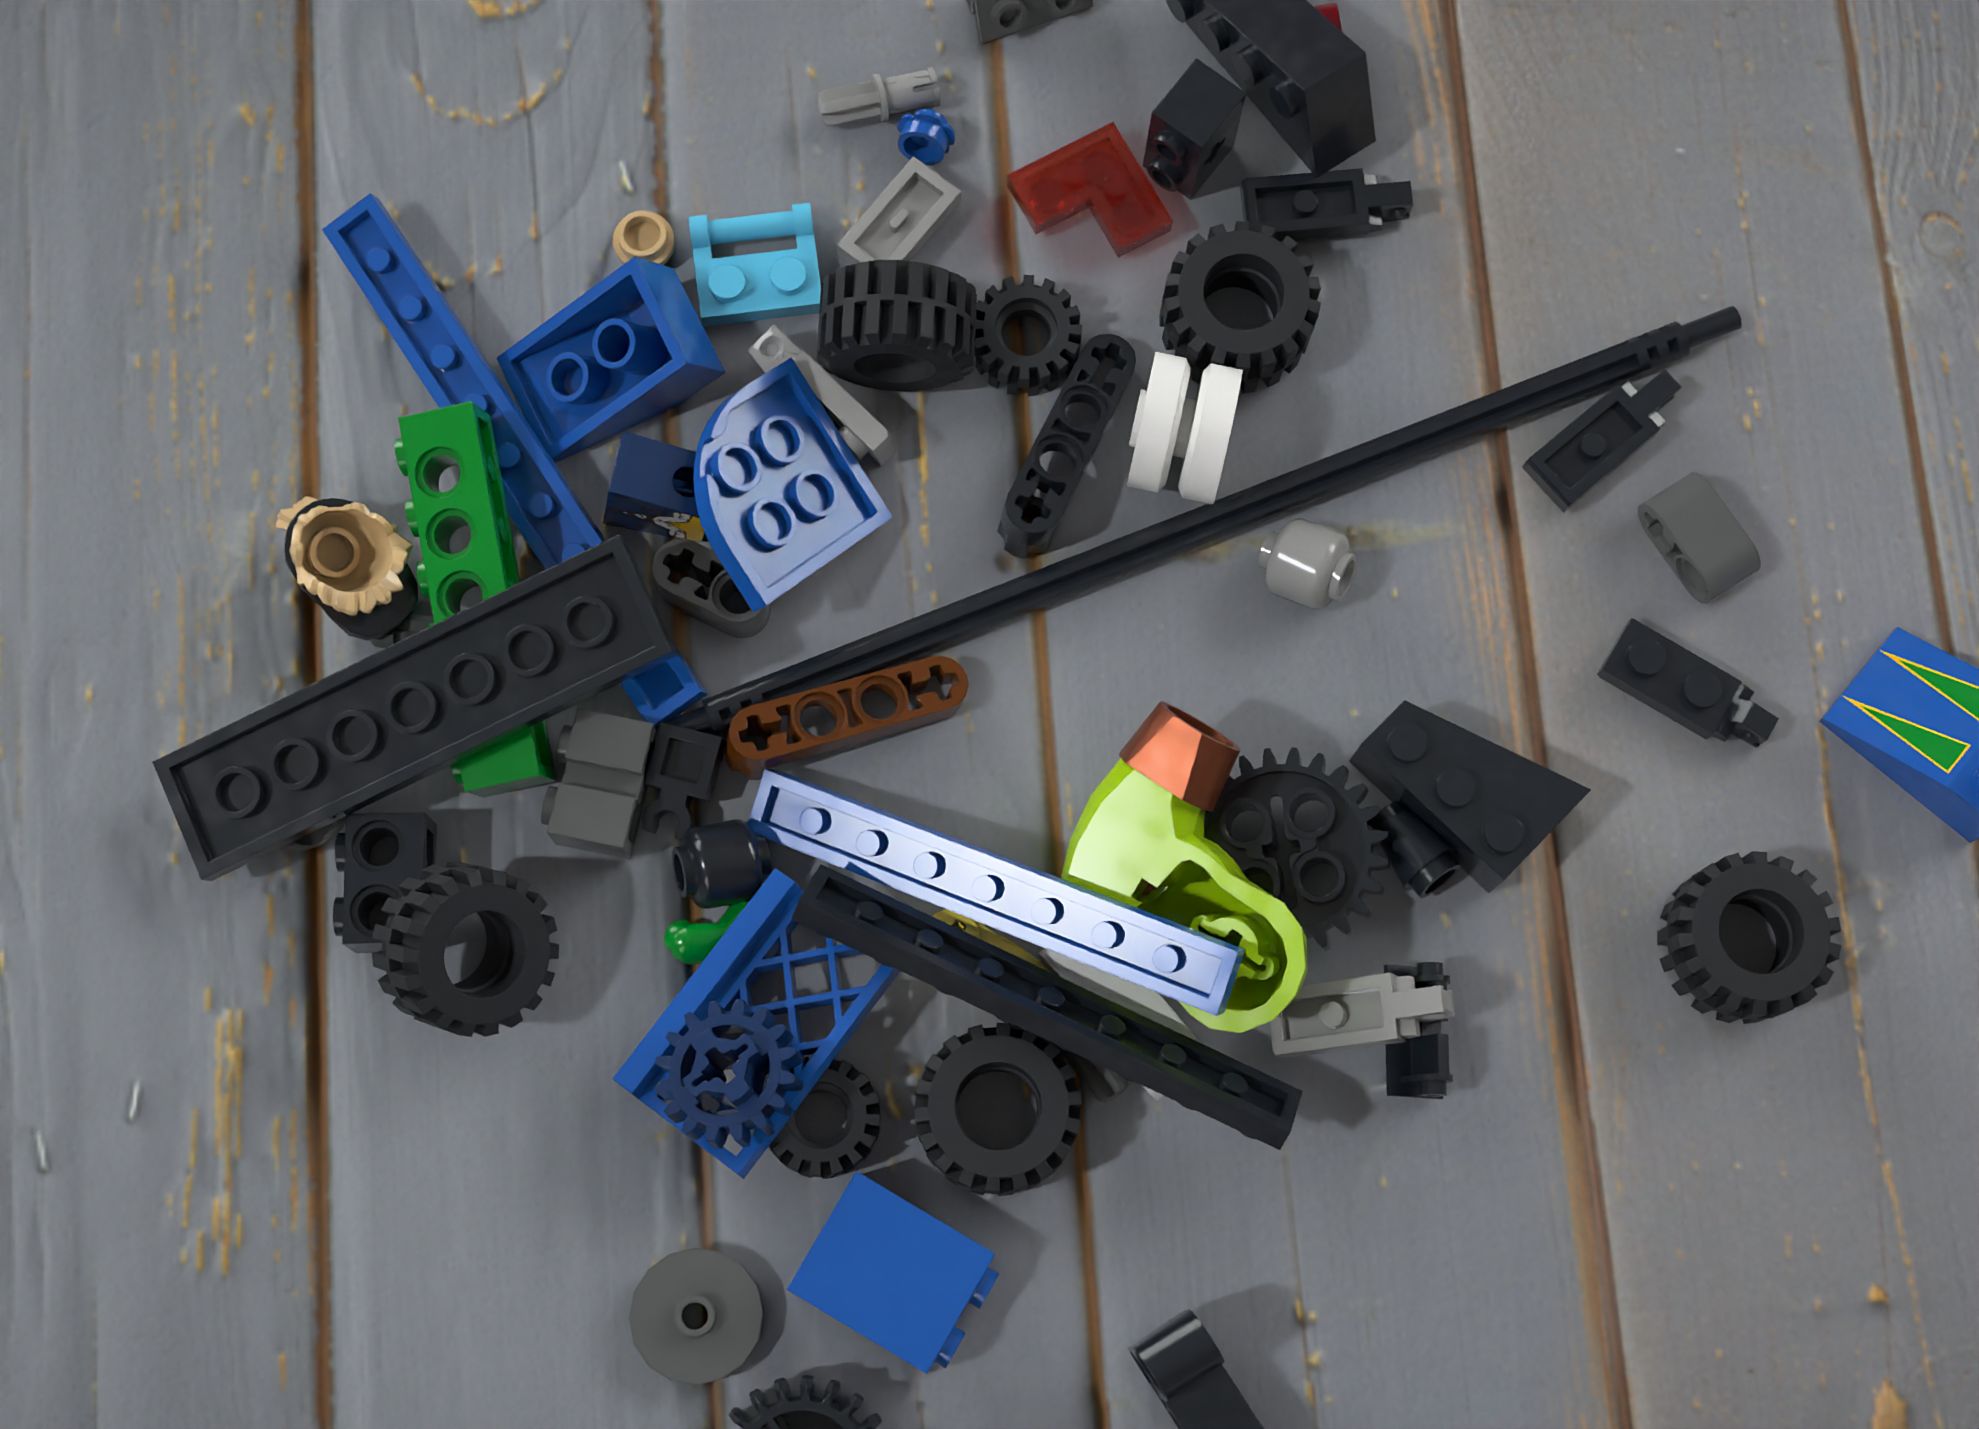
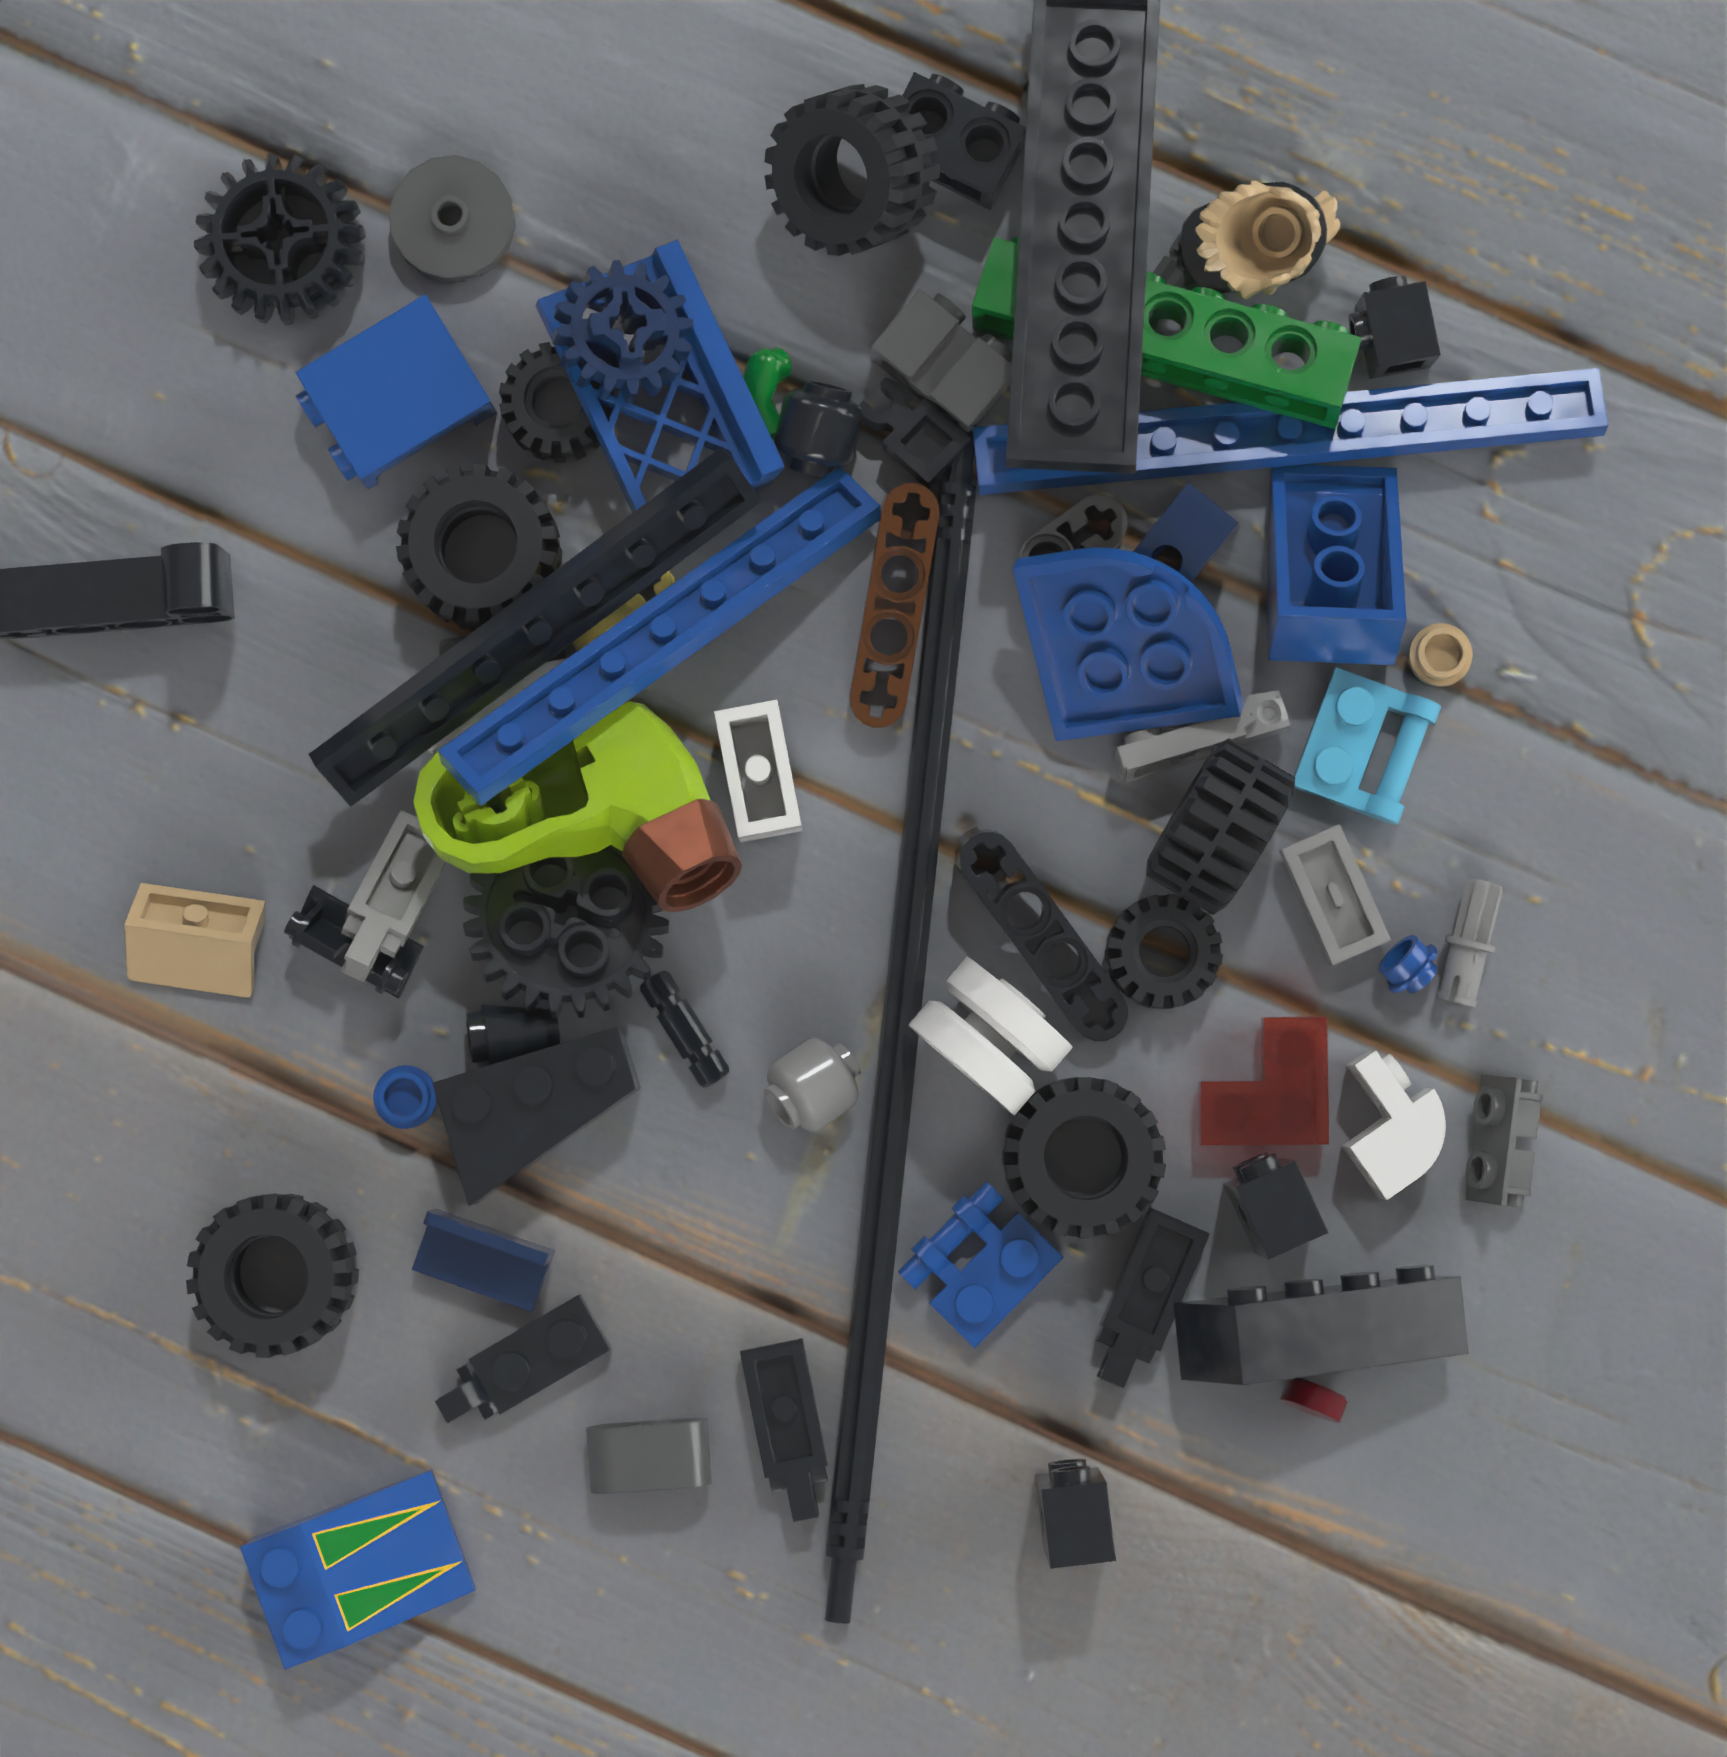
camera: 125 degrees right, 10 degrees up
none -> tan panel [124,883,266,998]
none -> blue plate [373,1065,438,1129]
none -> dark blue panel [412,1209,555,1312]
none -> black axle [640,970,729,1088]
none -> white brick [714,699,803,843]
none -> blue plate [898,1181,1064,1348]
none -> black brick [1035,1459,1116,1569]
none -> white brick [1342,1050,1446,1200]
none -> black brick [1348,276,1441,379]

